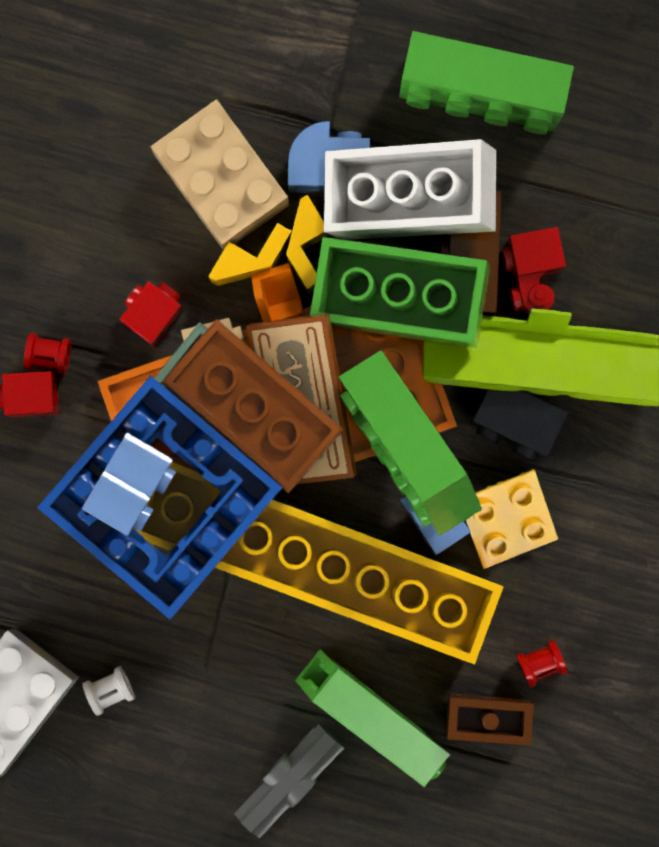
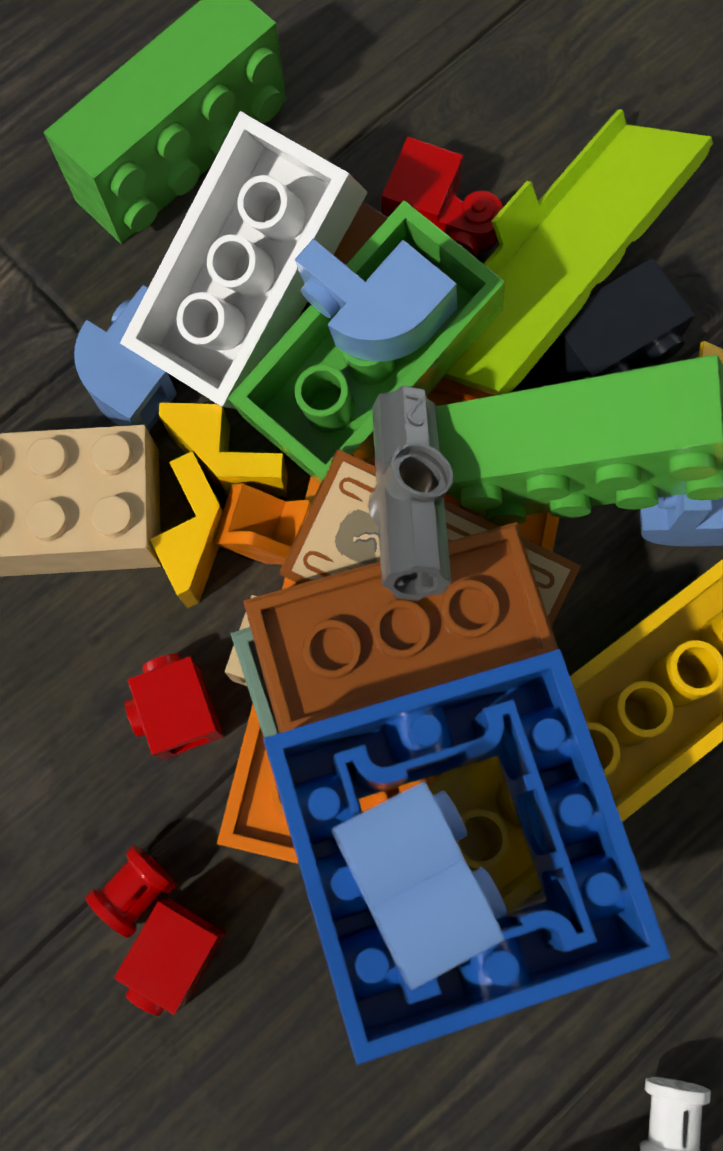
camera: 55 degrees left, 10 degrees down
none -> medium blue brick [294,239,457,362]
none -> dark grey piece [368,386,453,601]

